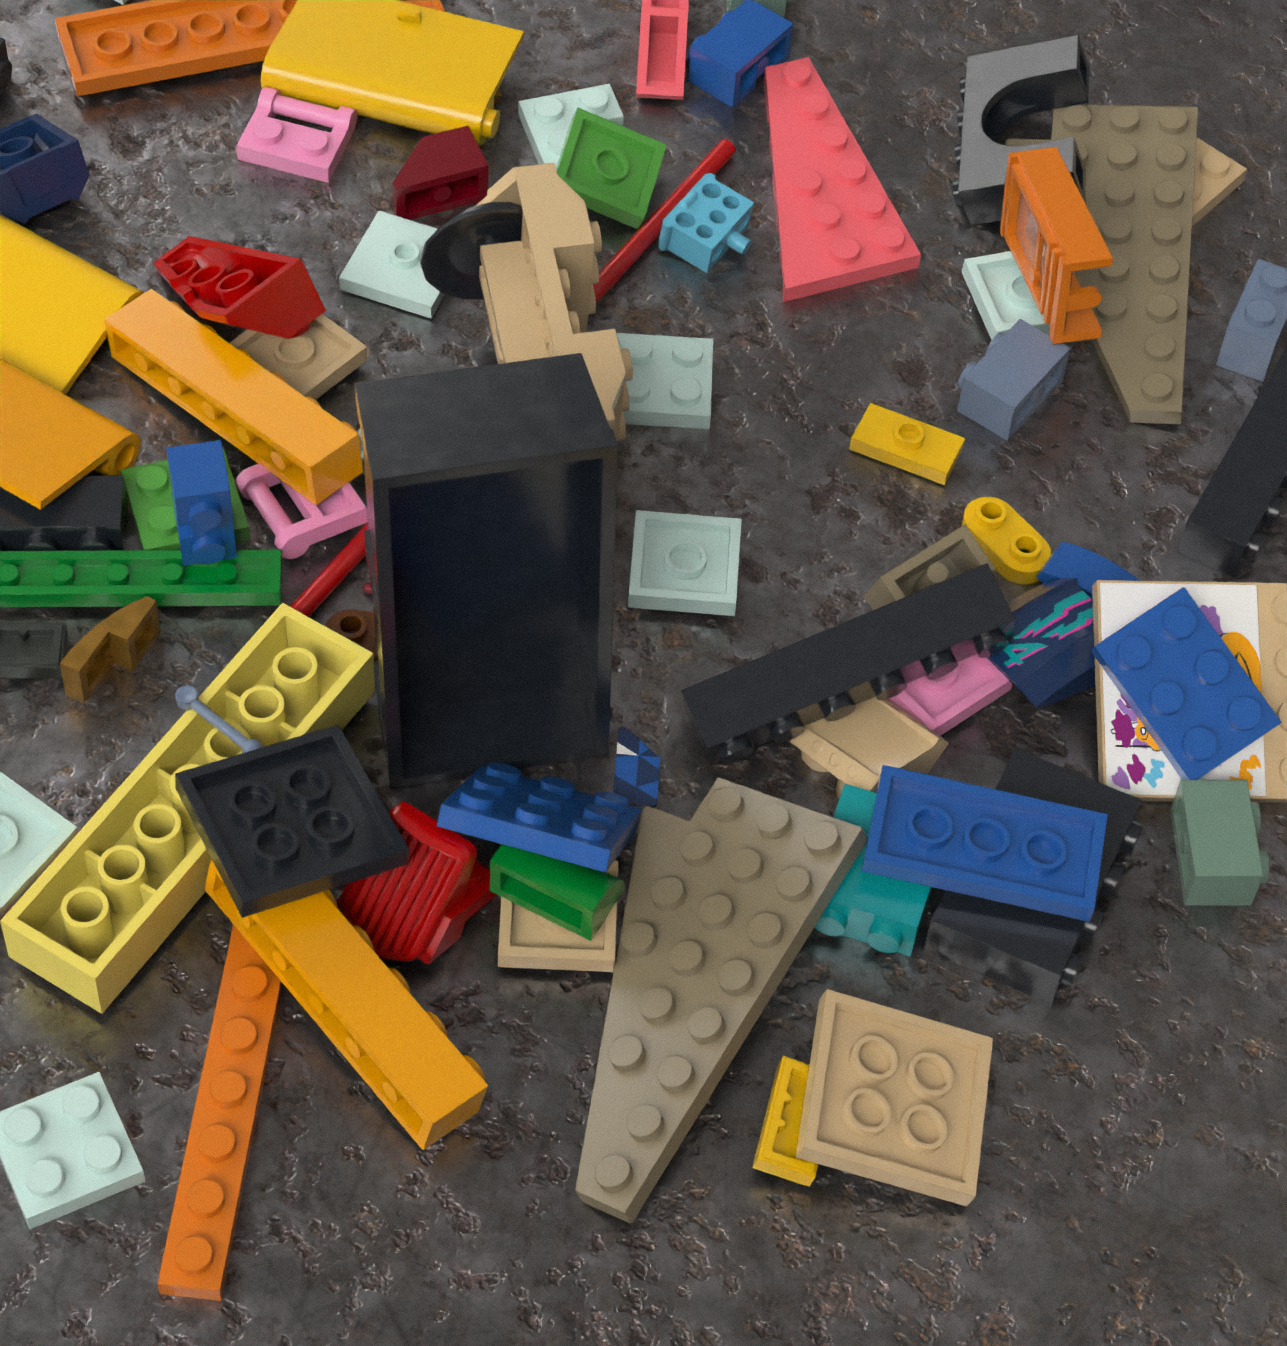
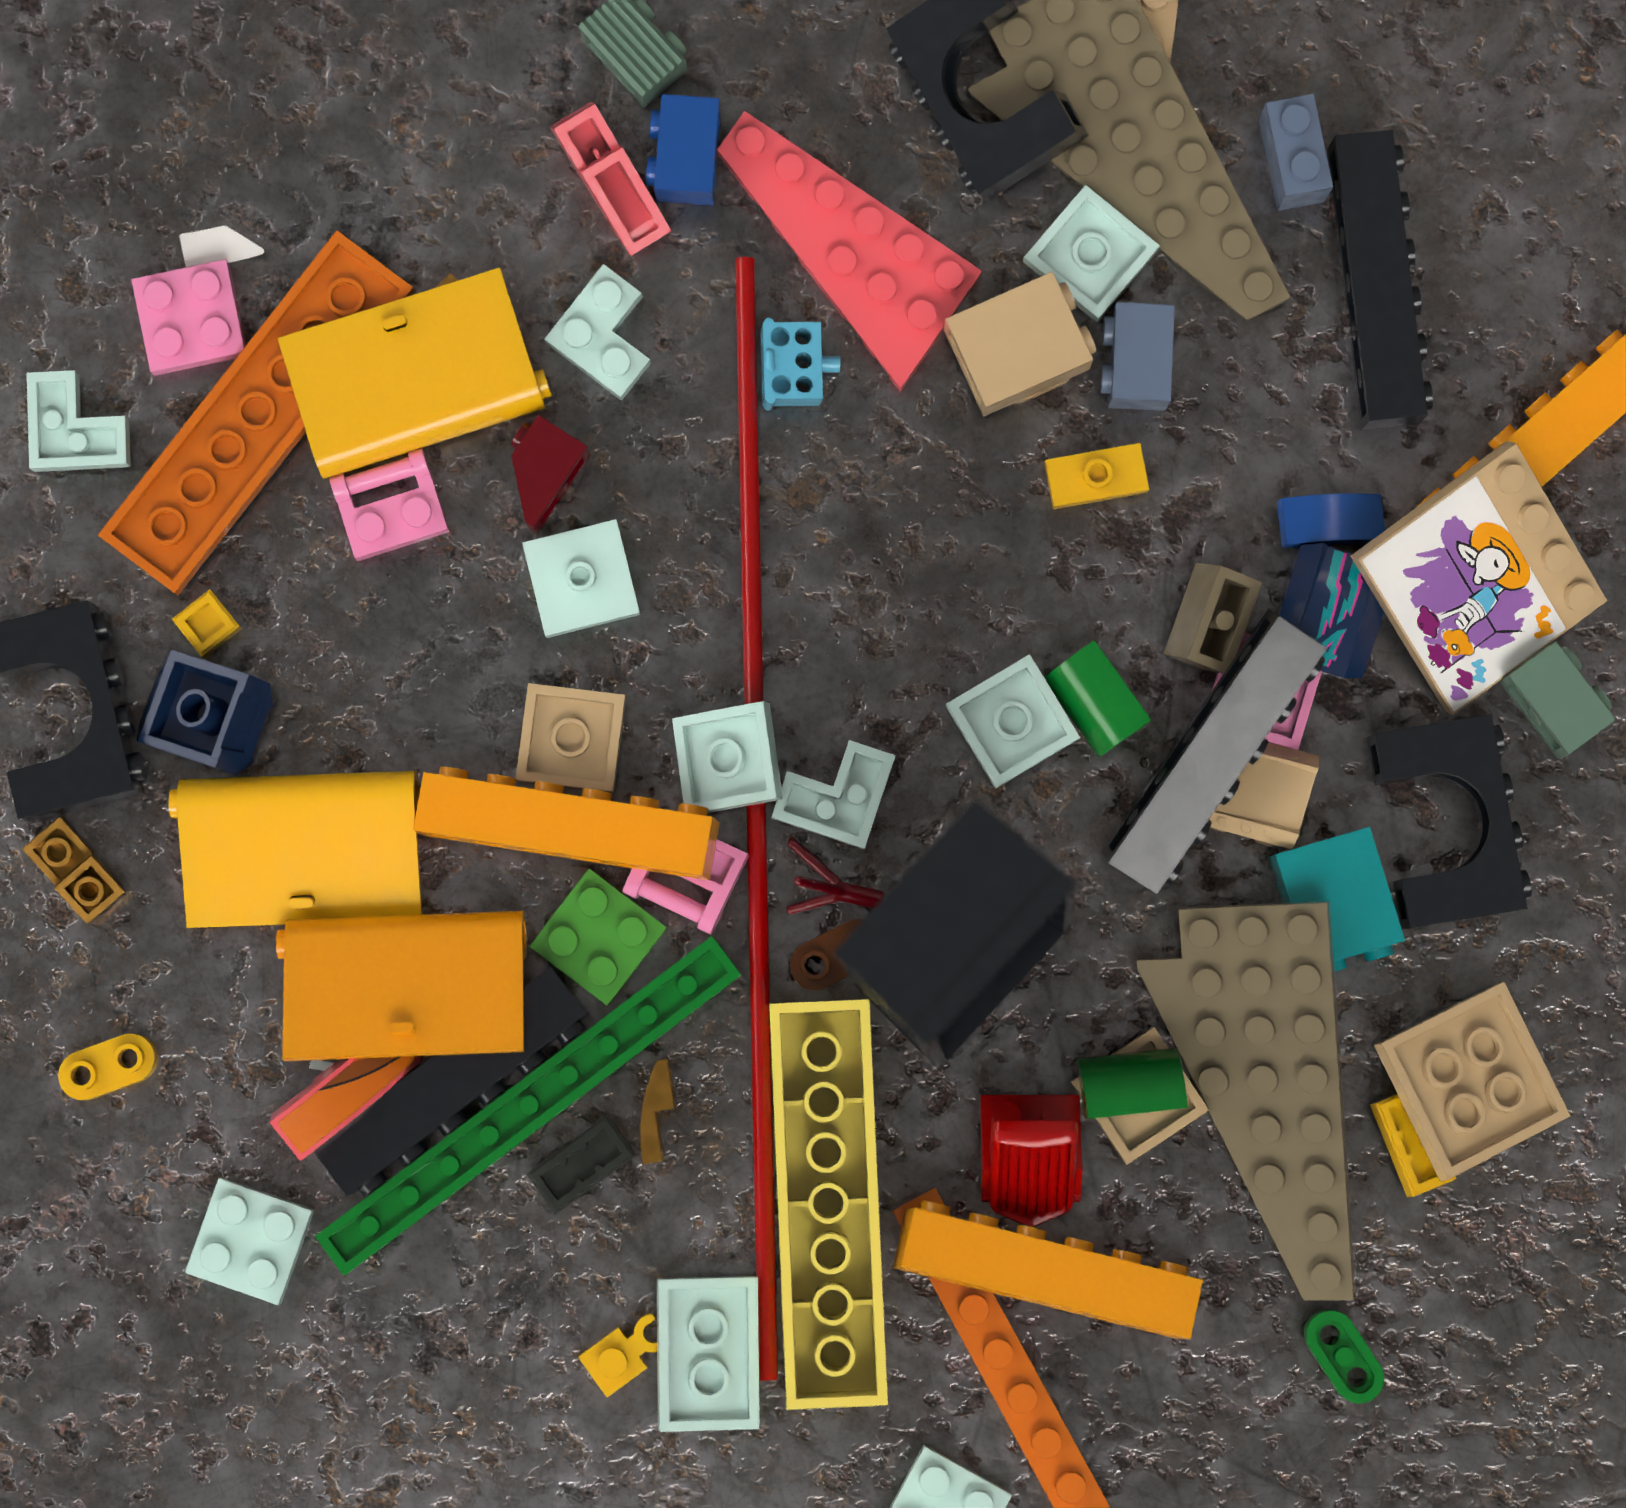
camera: 30 degrees left, 30 degrees up
red wedge [153,236,326,339] -> none
blue brick [166,440,237,566] -> none
sand blue hinge [175,685,264,753] -> none
black plate [175,725,409,918] -> none
tan piece [420,162,633,443] -> none
blue plate [437,762,642,872] -> none
bright green plate [556,107,667,229] -> none
sticker [613,727,660,806] -> none
light aqua plate [617,333,713,429] -> none
blue plate [861,765,1108,922] -> none
yellow plate [961,497,1051,585] -> none
orange door [1000,147,1113,344] -> none
blue plate [1091,587,1282,780] -> none
none -> yellow tile [172,589,243,659]
none -> tan brick [944,272,1096,417]
none -> green brick [1044,640,1151,758]
none -> green plate [1304,1309,1384,1404]

